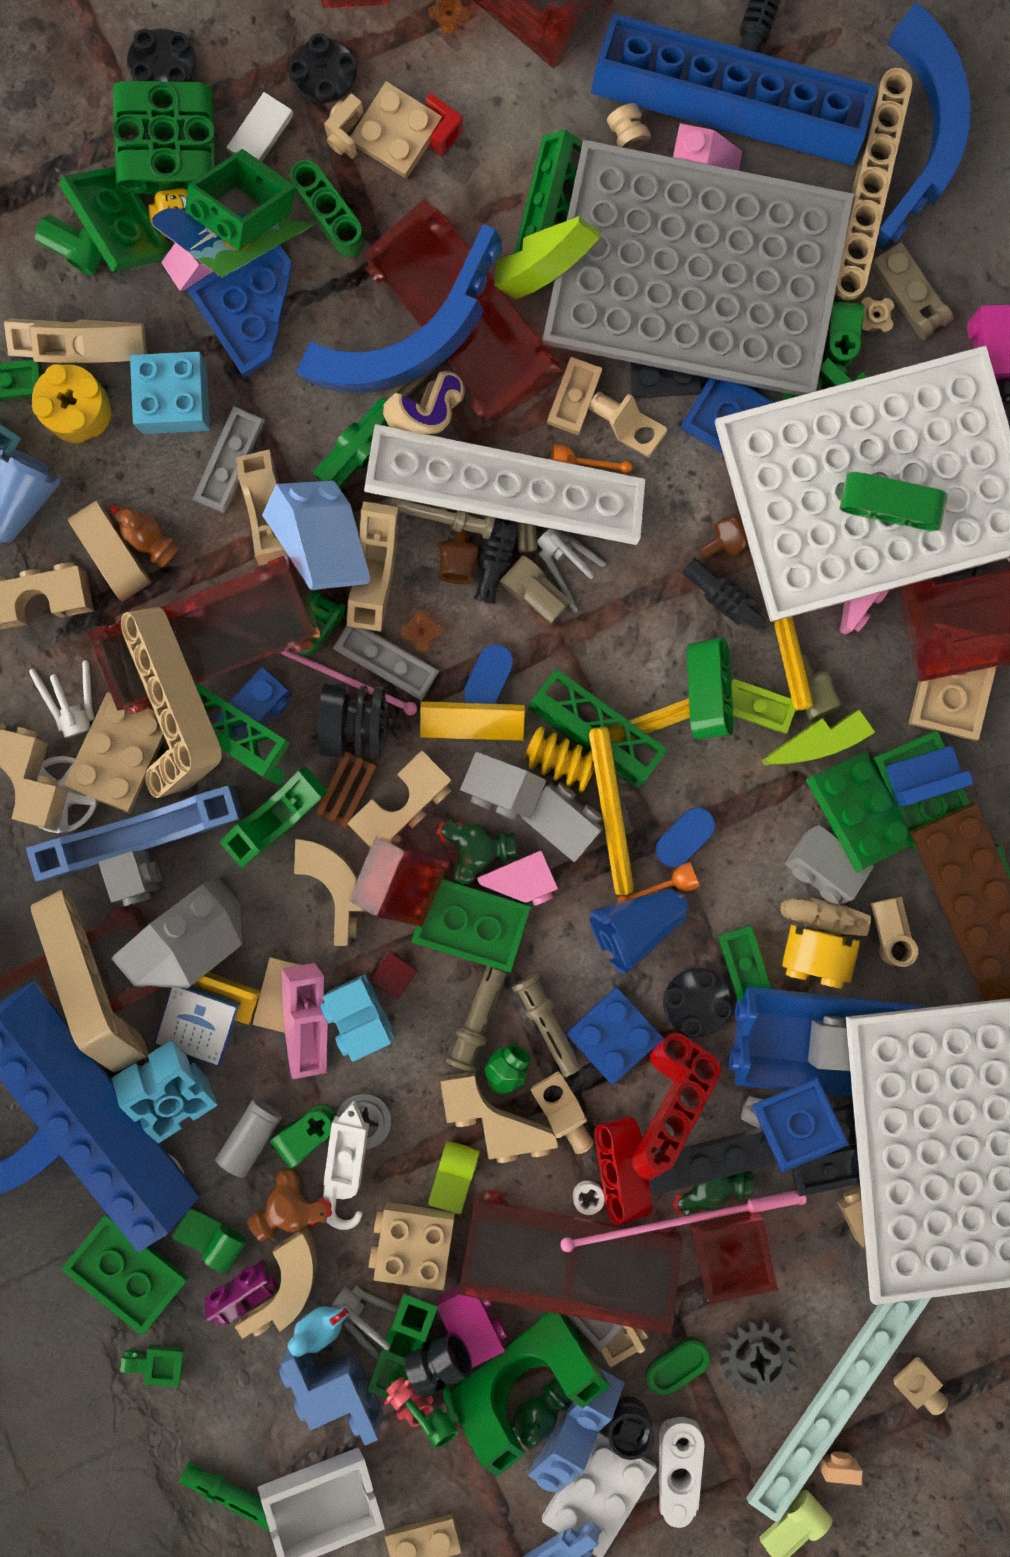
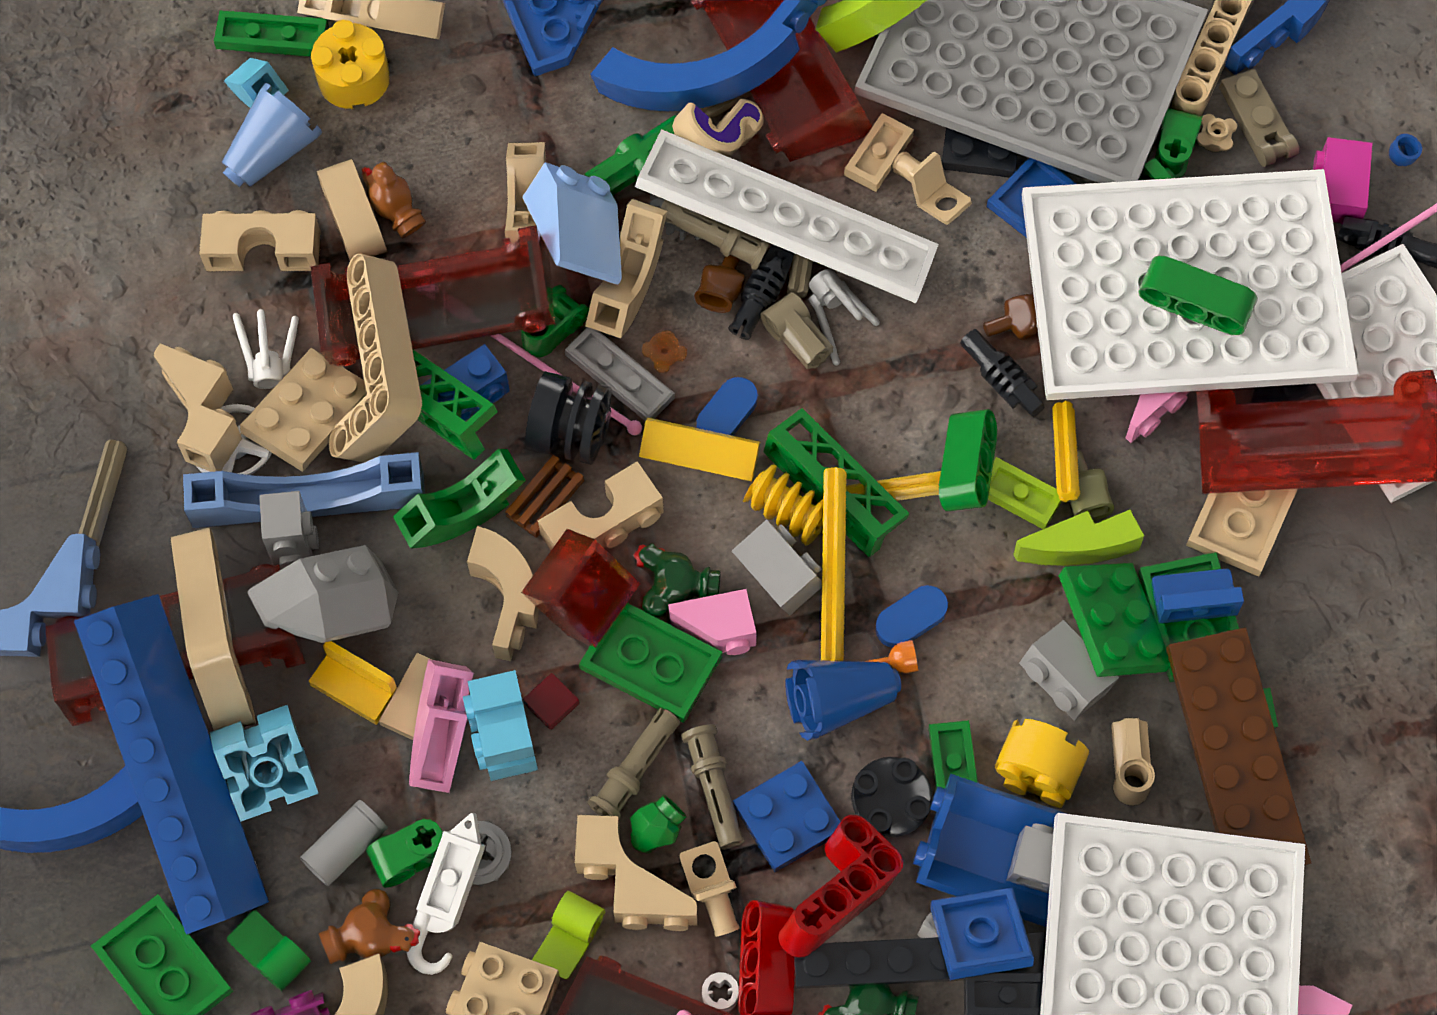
camera: 15 degrees right, 20 degrees down
medium azure brick [130,352,210,434] -> none
white tile [154,985,241,1067] -> none
light grey tile [192,406,266,515] -> none
light grey brick [460,752,546,820] -> none
orange hinge [551,444,633,475] -> none
tan hinge [779,898,871,936] -> none

